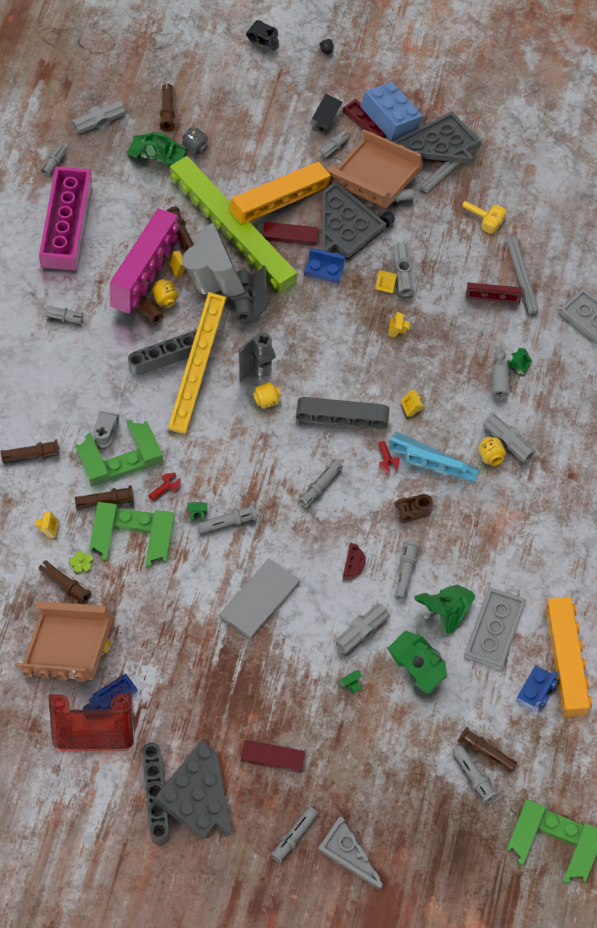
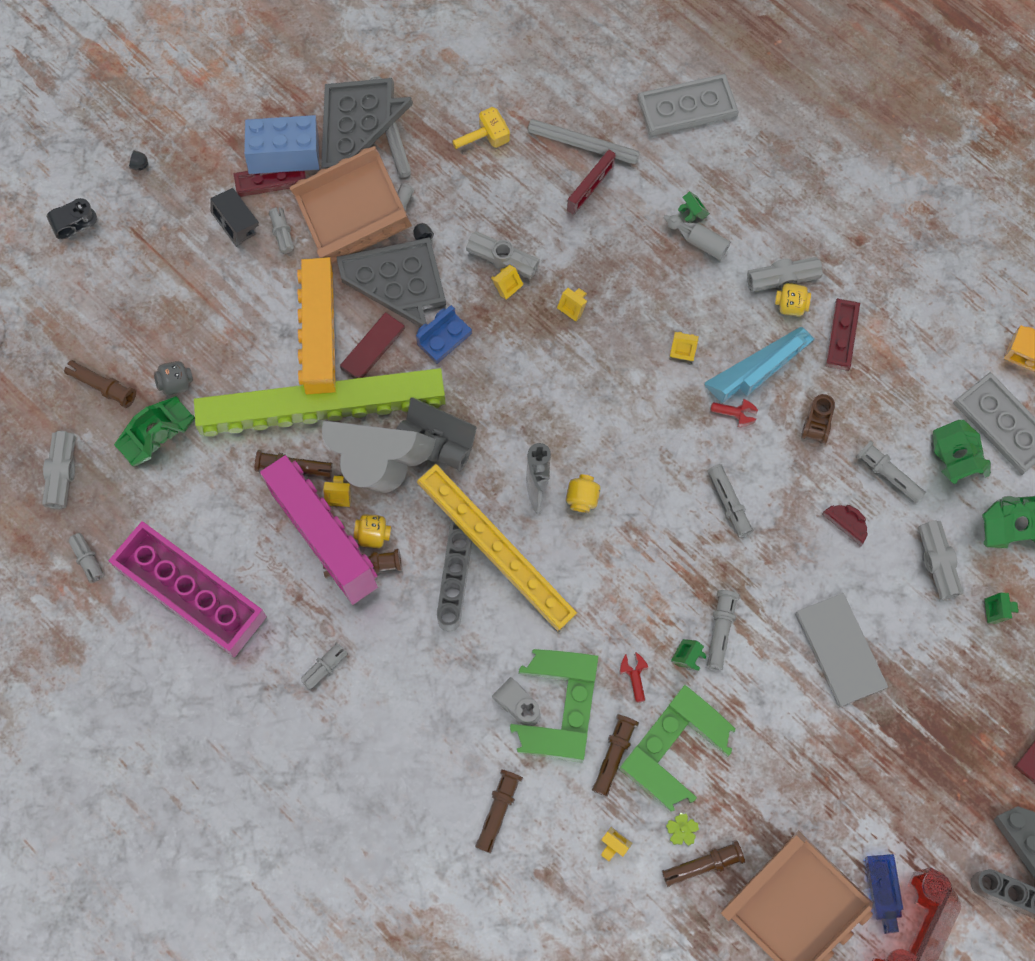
camera: 60 degrees left, 10 degrees up
dark grey beam [296,397,390,429] -> none
none -> dark red tile [825,298,860,371]

